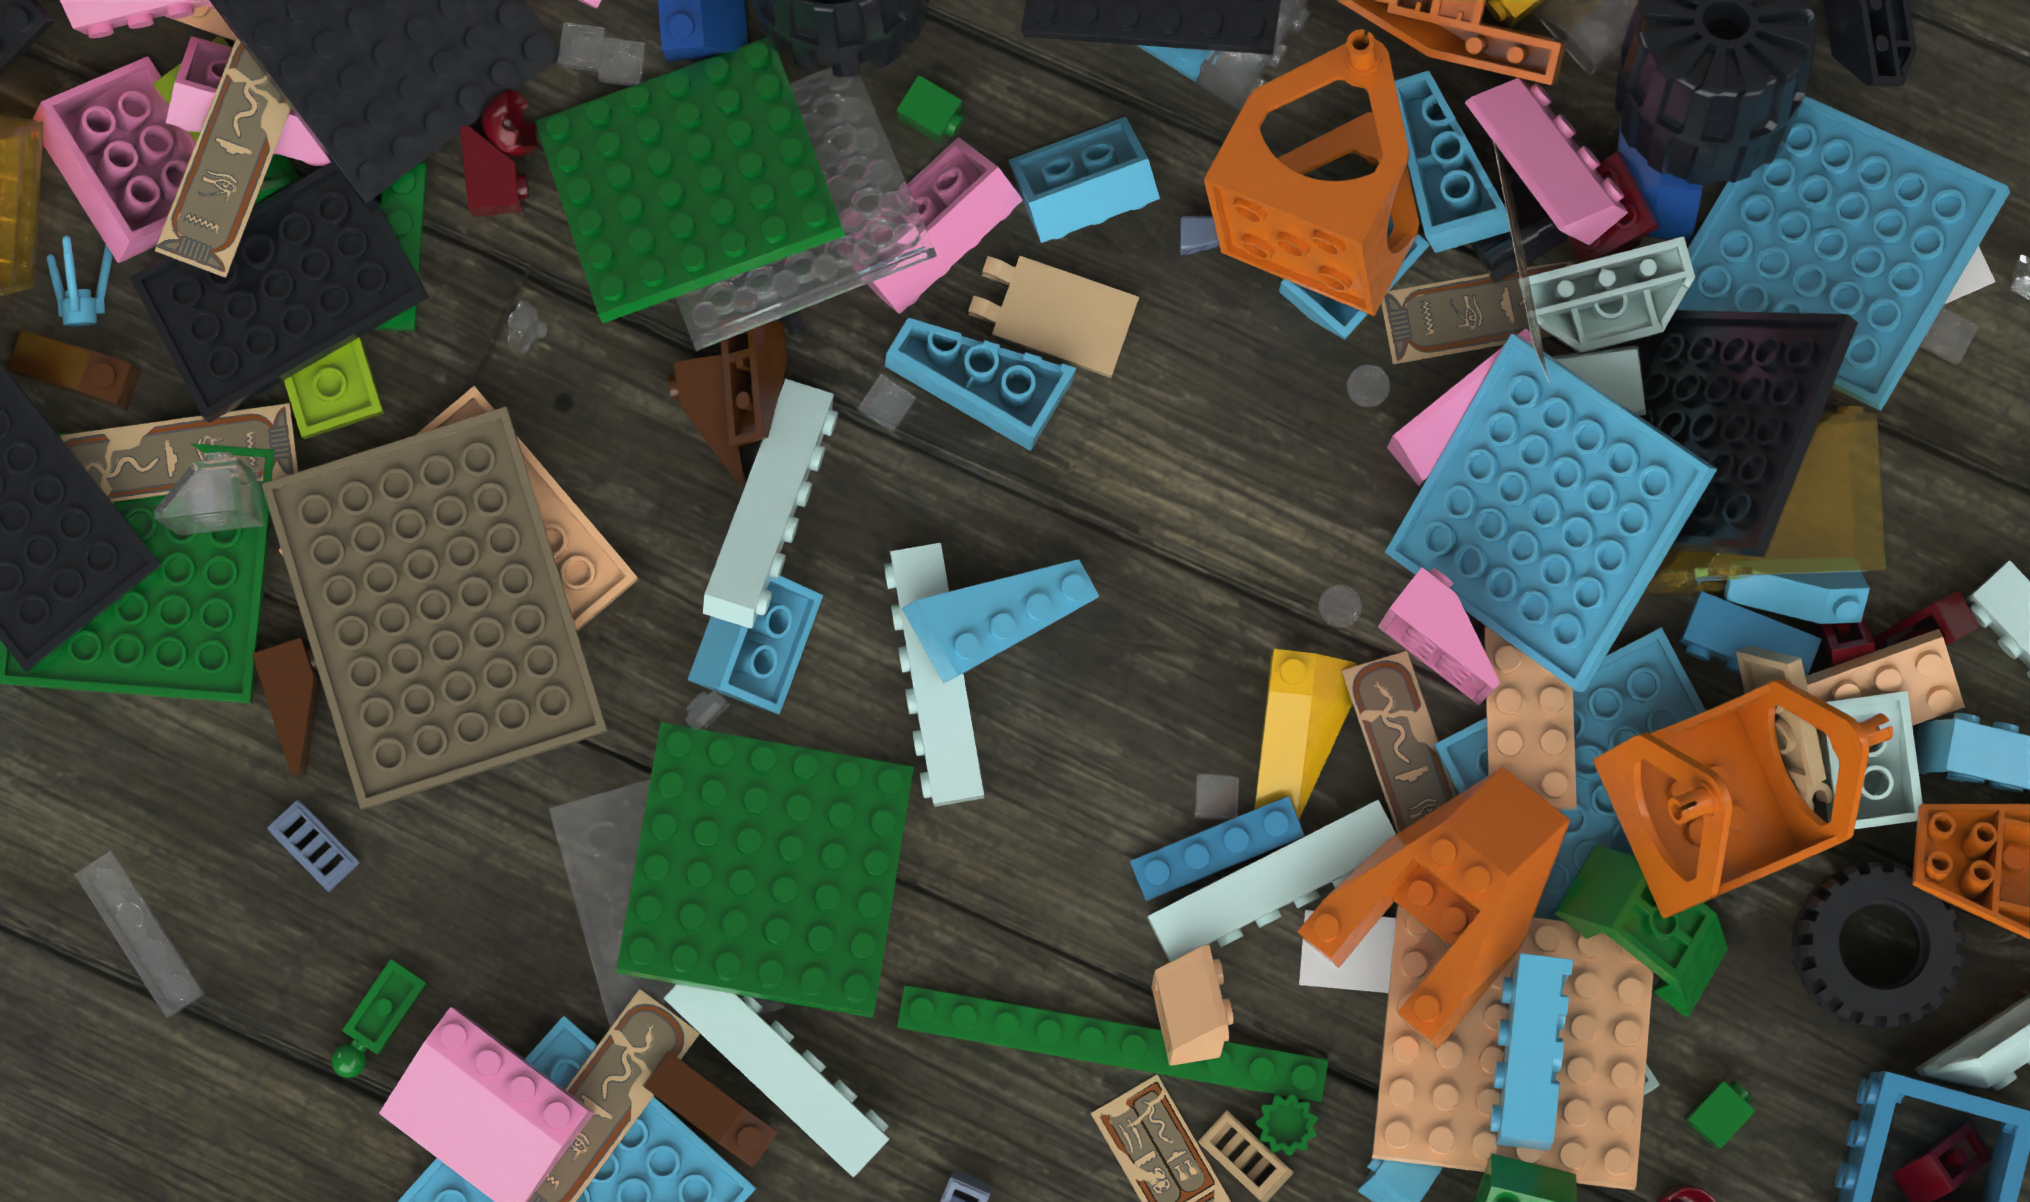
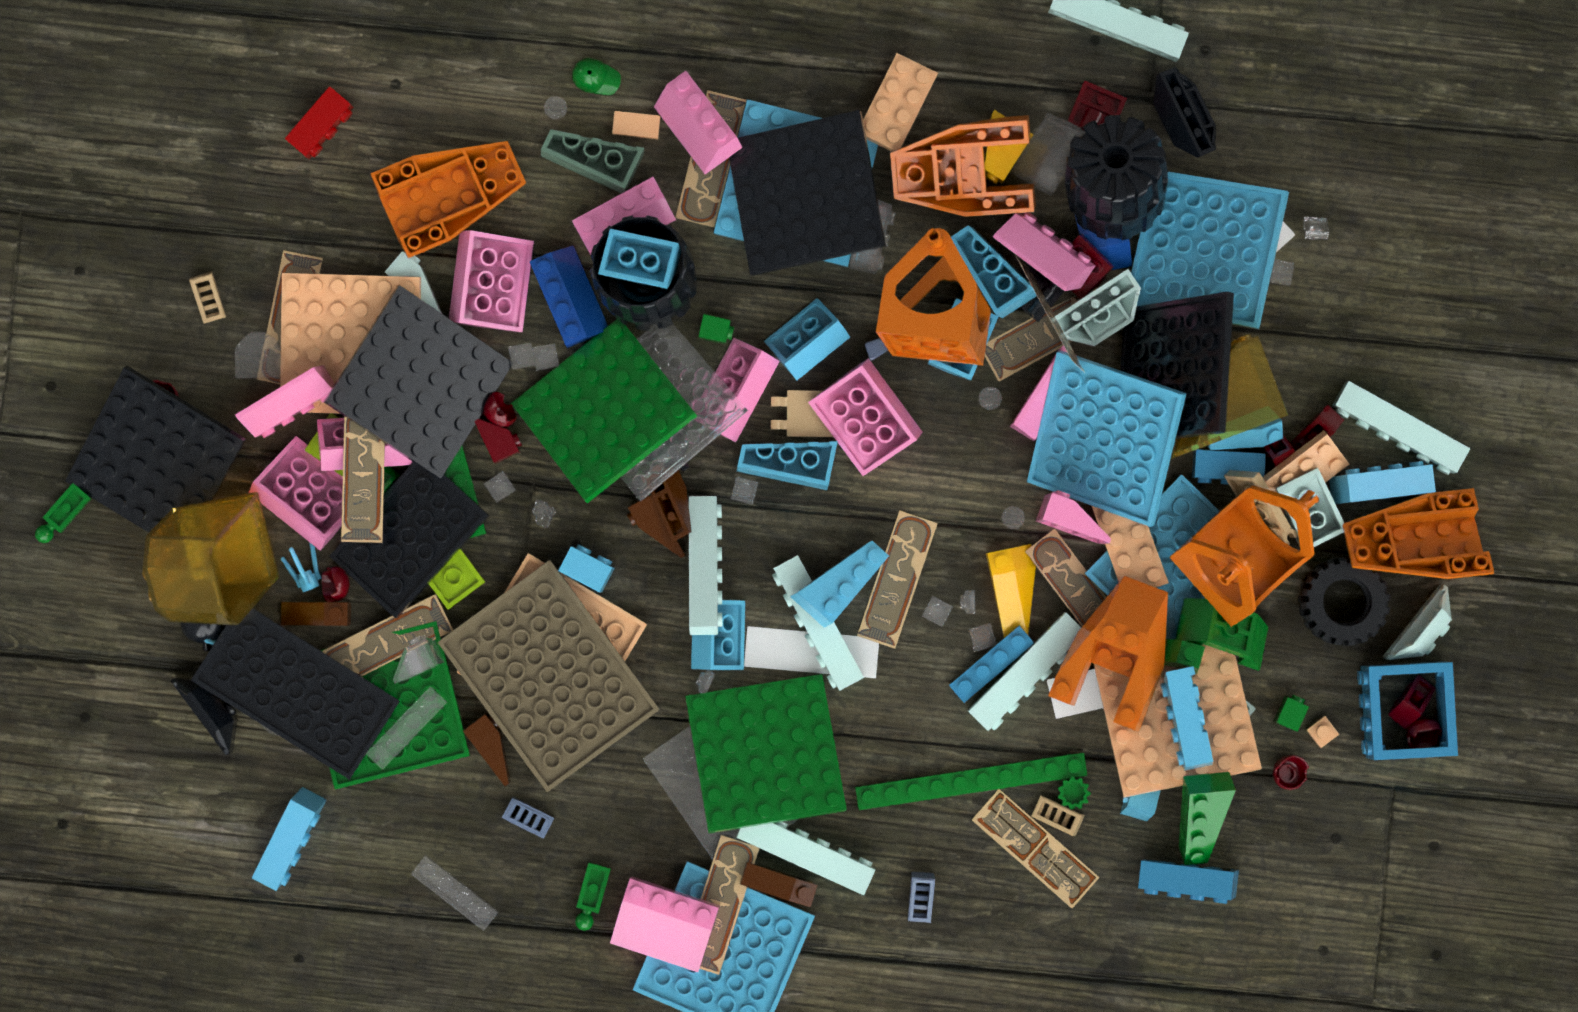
camera: 25 degrees left, 5 degrees up
light nougat slope [1151,945,1233,1066] -> none
light aqua slope [1553,345,1646,416] -> none
none -> dark red hair [322,566,350,602]
none -> clear plate [366,686,448,770]
none -> clear plate [484,471,516,503]
none -> medium azure brick [558,544,615,593]
none -> white sticker [744,626,879,678]
none -> bright pink slope [808,358,923,476]
none -> sticker [857,510,938,649]
none -> clear plate [922,596,953,627]
none -> clear plate [960,590,975,614]
none -> green slope [1165,639,1205,674]
none -> light nougat plate [1306,716,1339,748]

